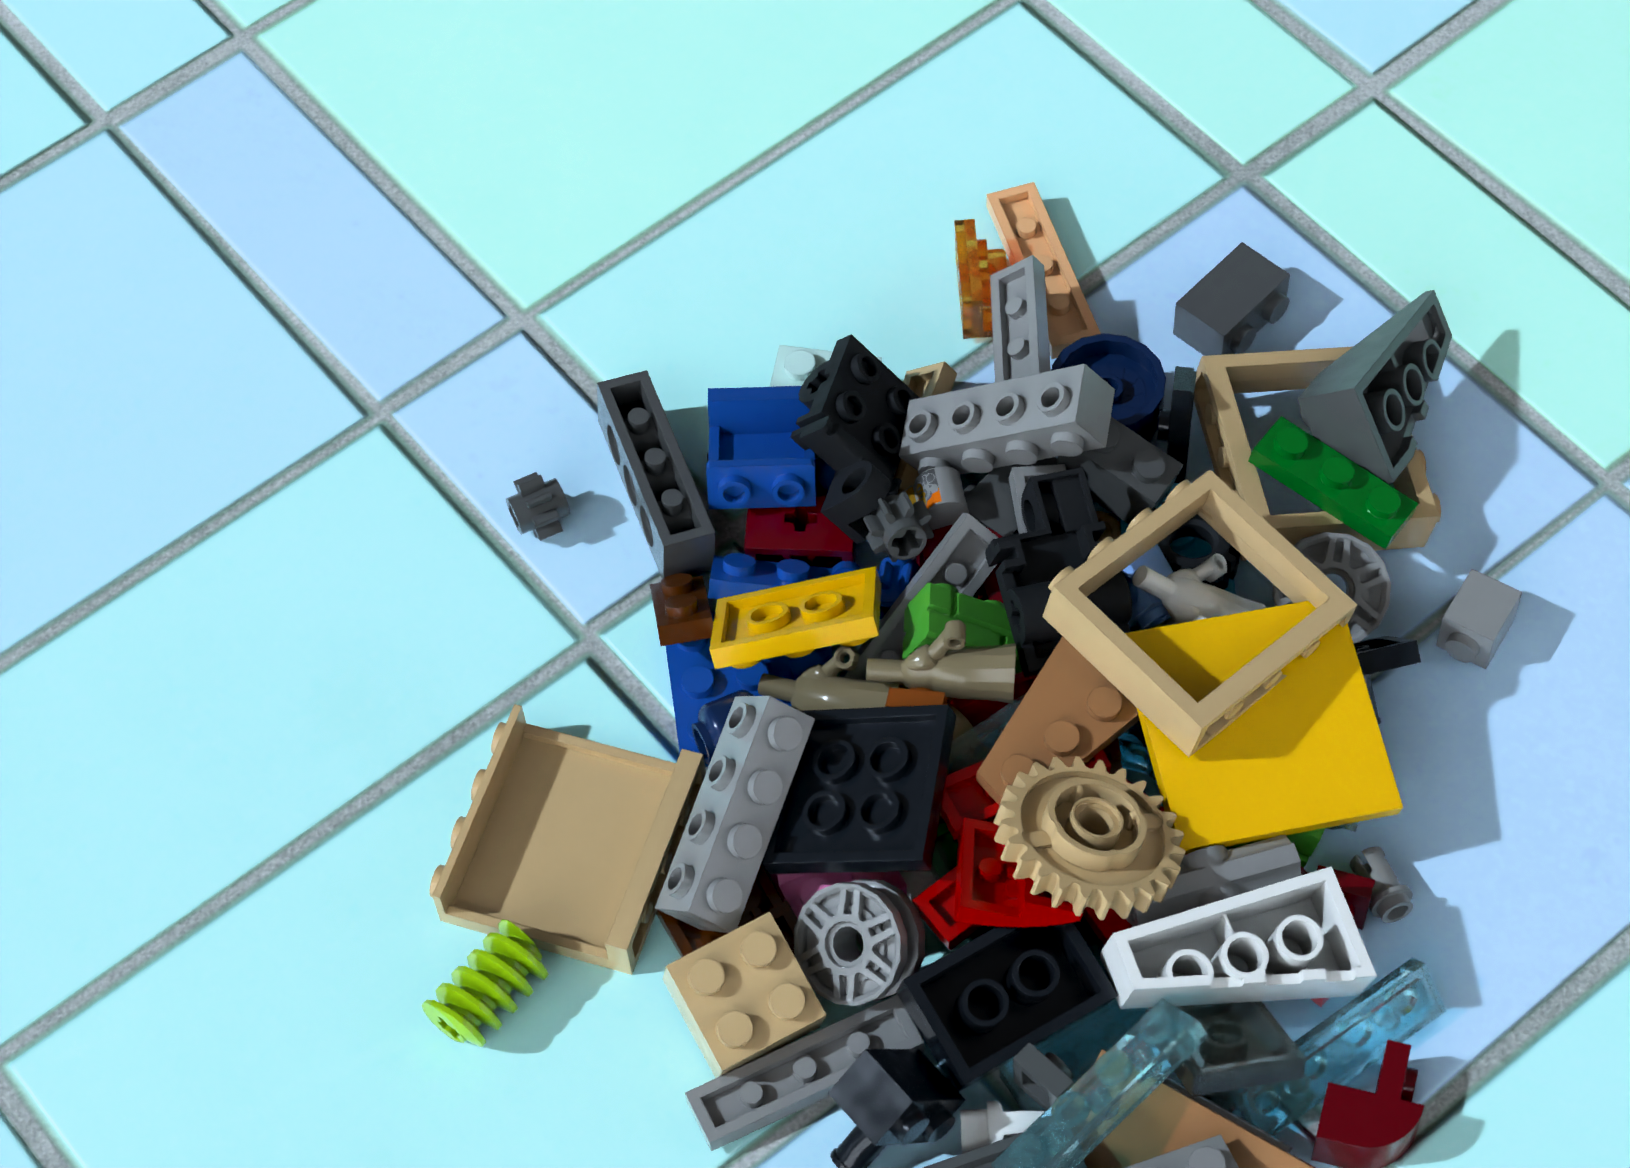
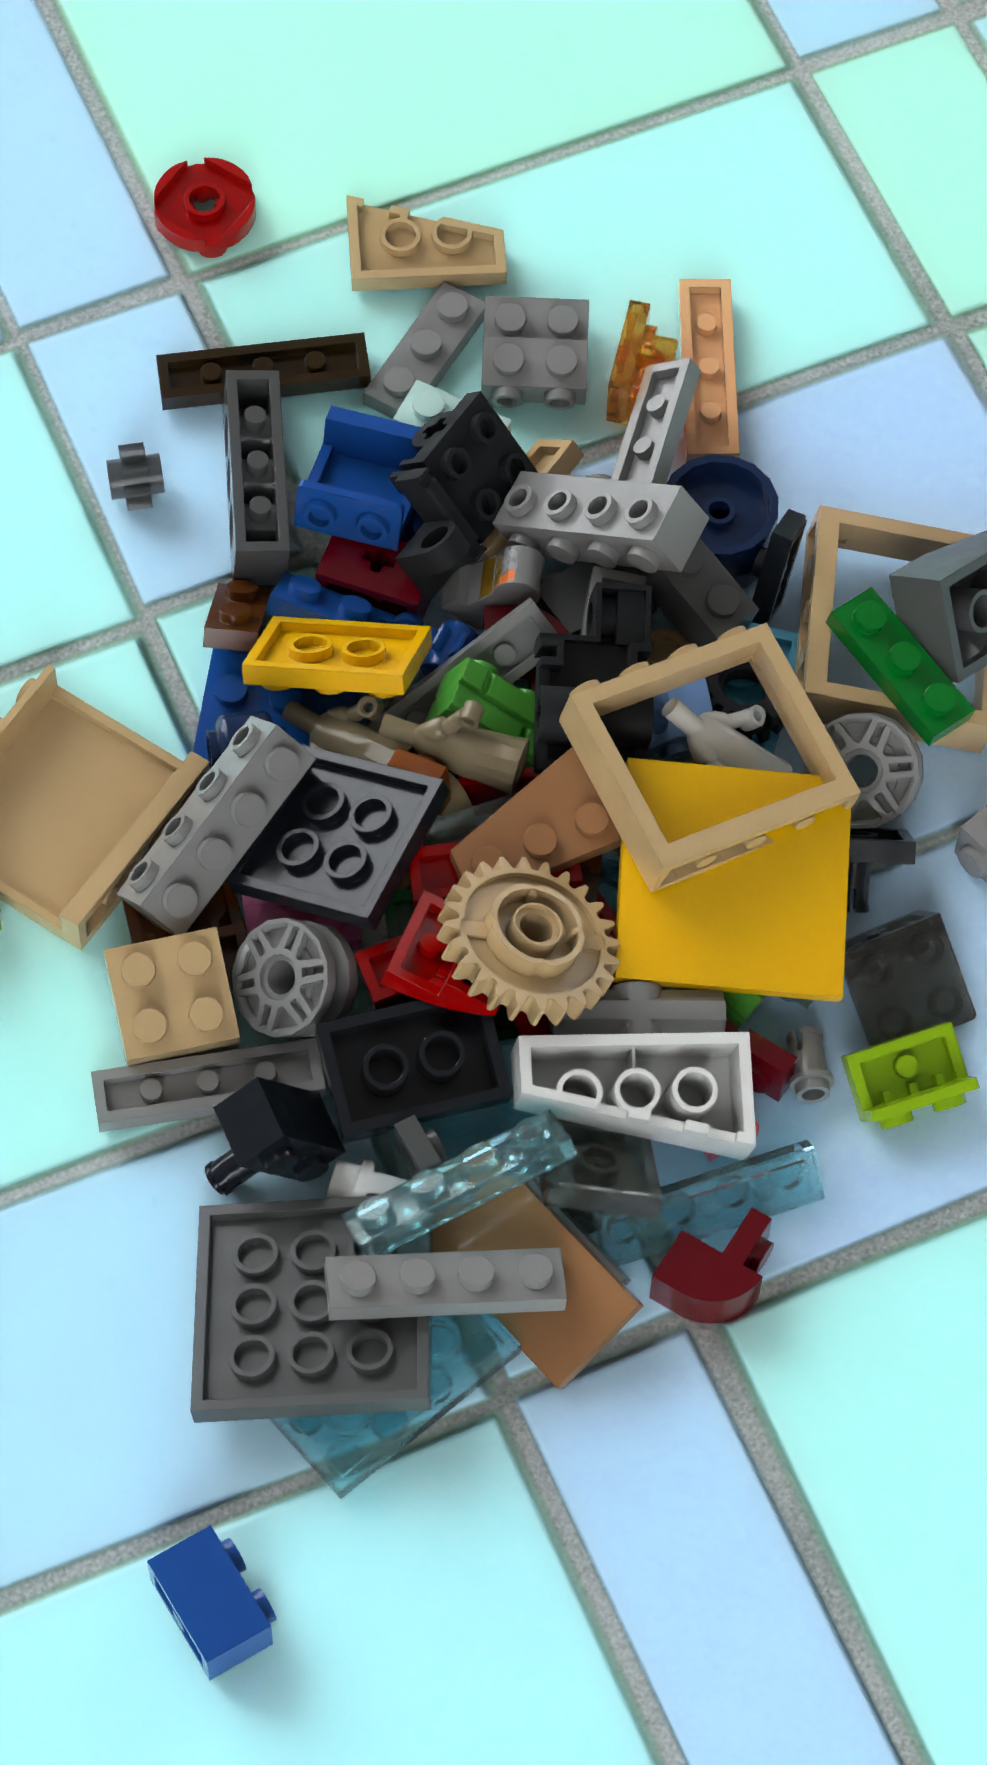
camera: 10 degrees right, 5 degrees up
dark grey gear [863,492,934,562] -> none
dark grey brick [1173,242,1290,356] -> none
none -> red plate [154,158,256,258]
none -> dark brown plate [156,332,371,410]
none -> tan wing [346,195,507,291]
none -> light grey plate [363,281,485,419]
none -> light grey plate [481,296,589,410]
none -> lime bracket [840,1022,980,1129]
none -> clear smoke bracket [844,910,976,1047]

